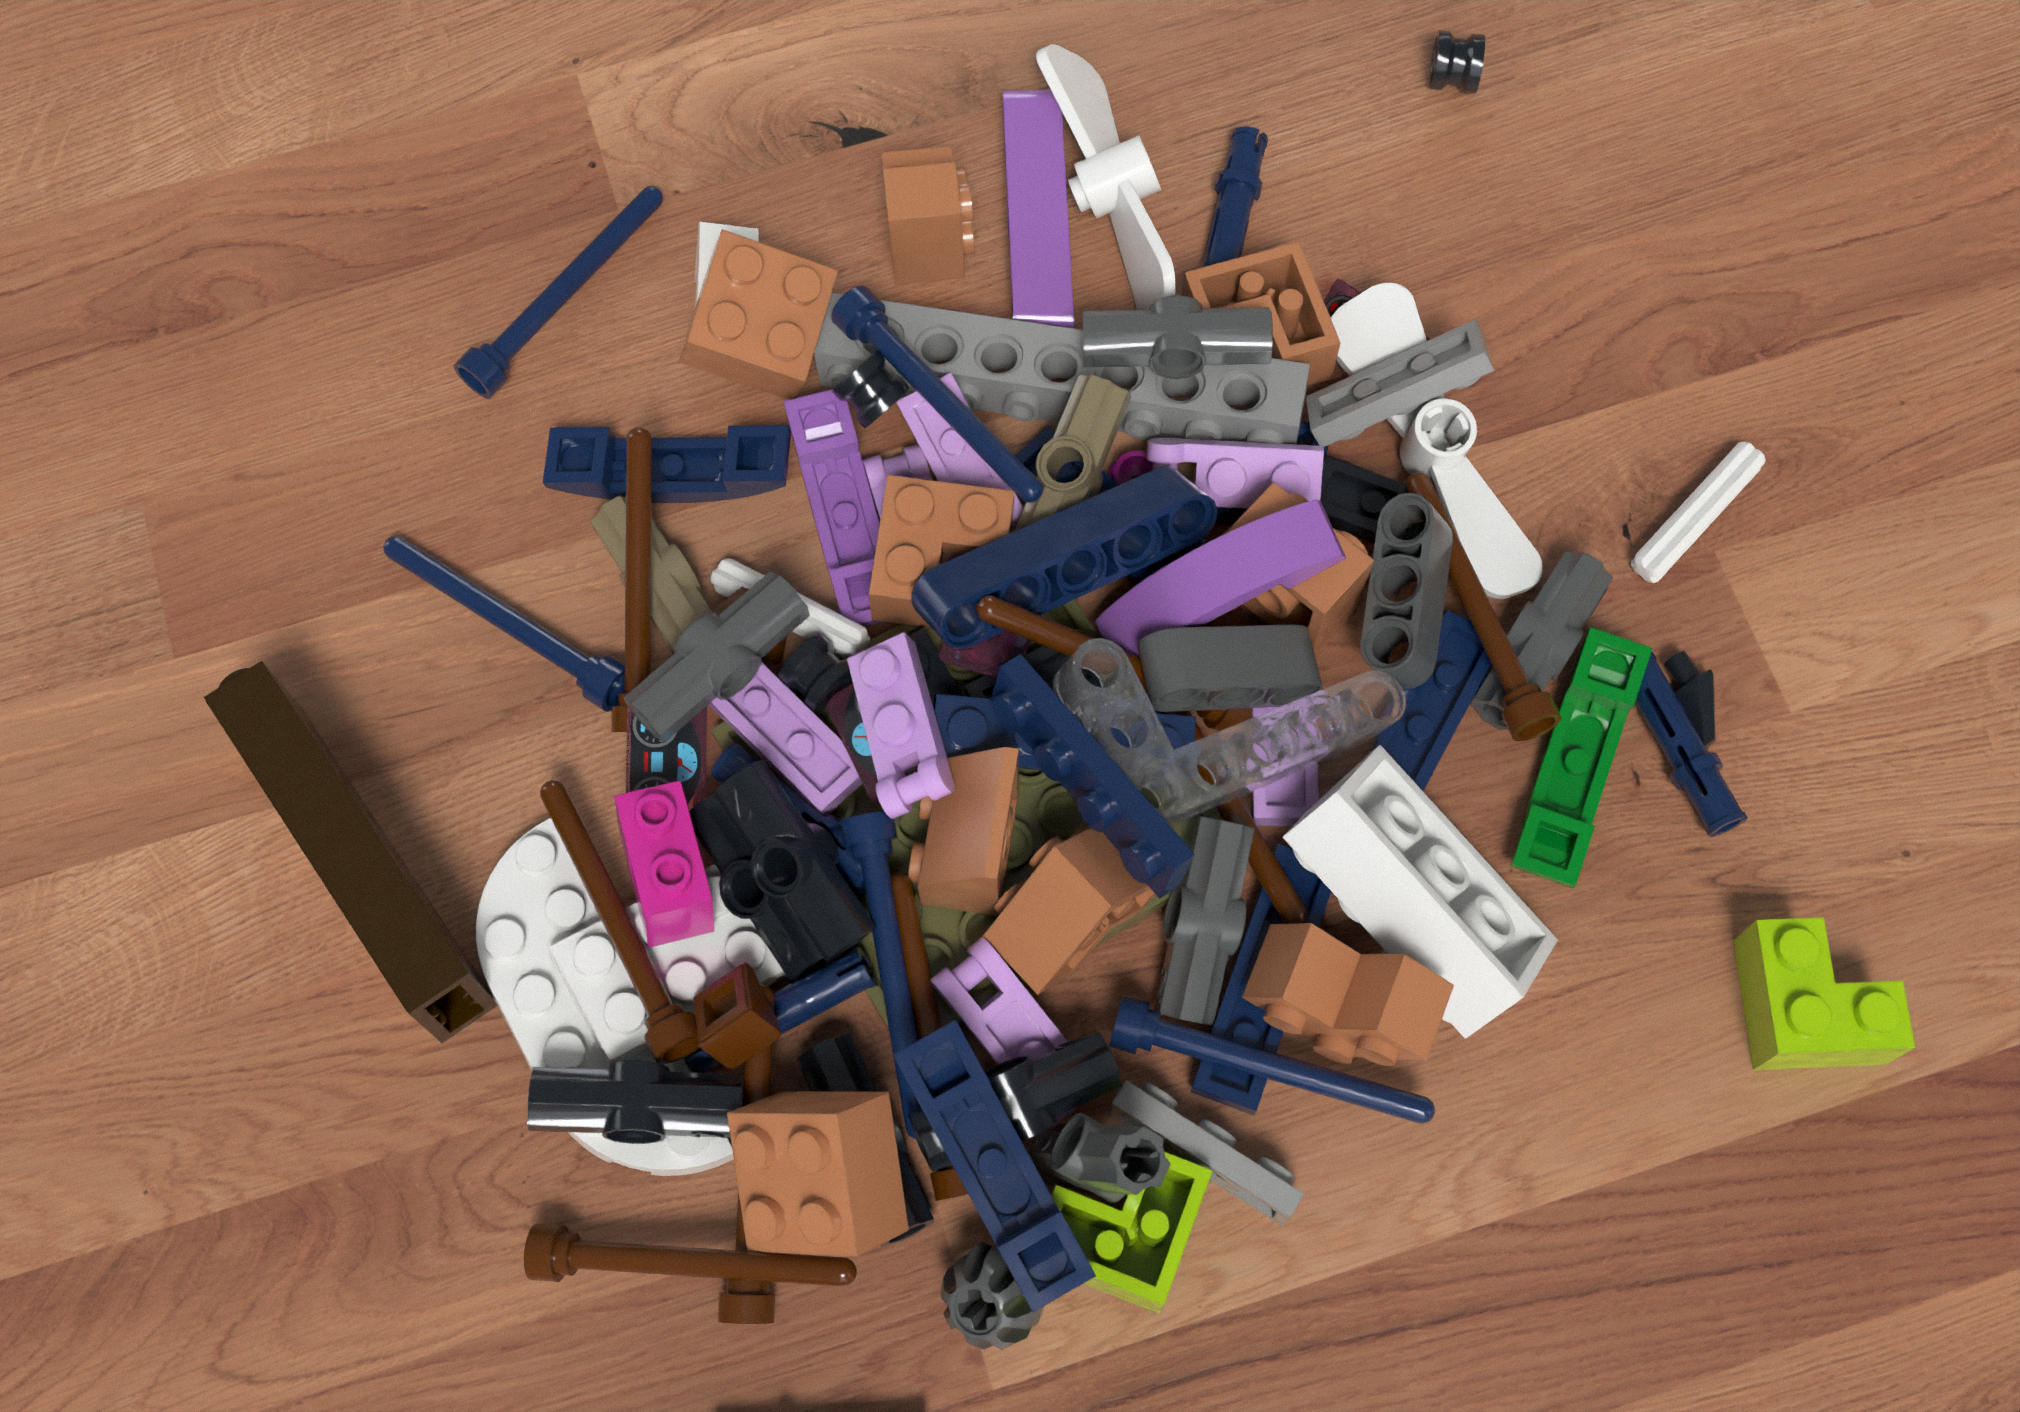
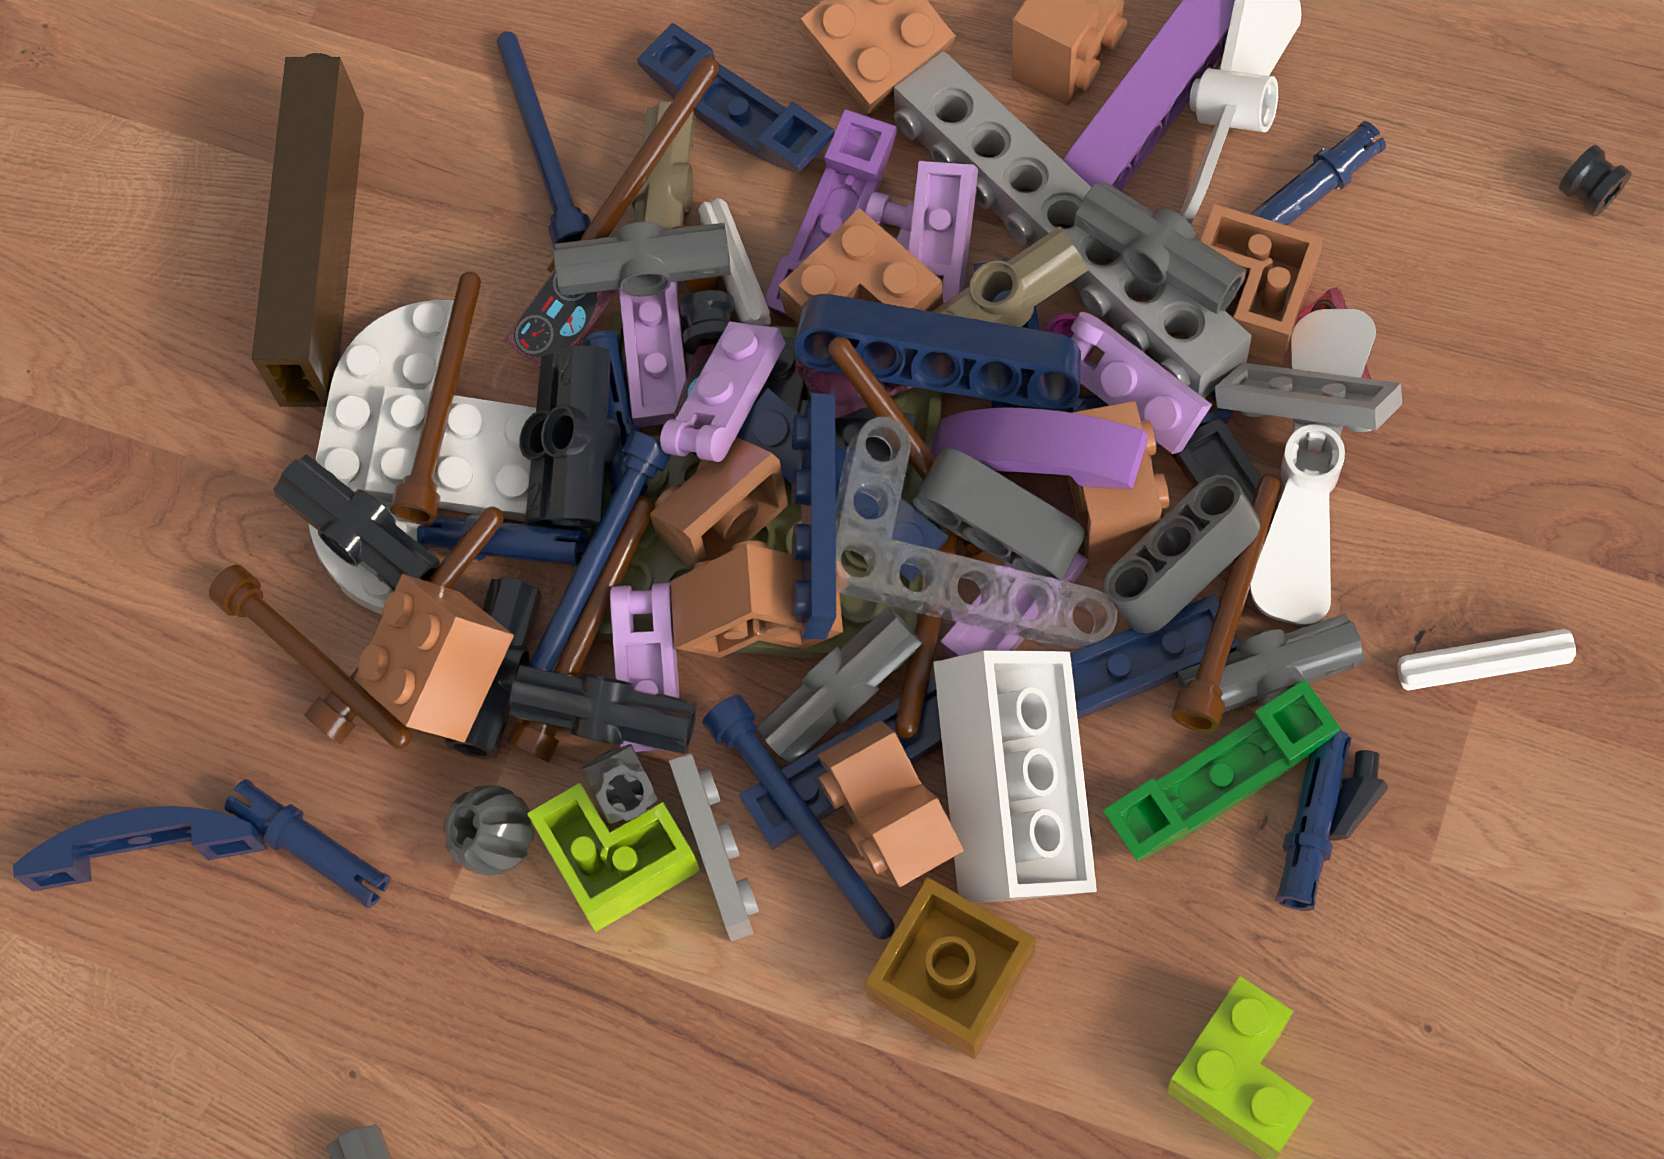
camera: 45 degrees right, 0 degrees up
dark pink brick [614,780,715,948] -> none
reddish brown slope [693,962,781,1069] -> none
dark blue piece [831,286,1043,503] -> none
black wheel [832,350,910,428] -> none
dark blue slope [893,1020,1096,1312] -> none
none -> pearl gold brick [865,877,1036,1060]

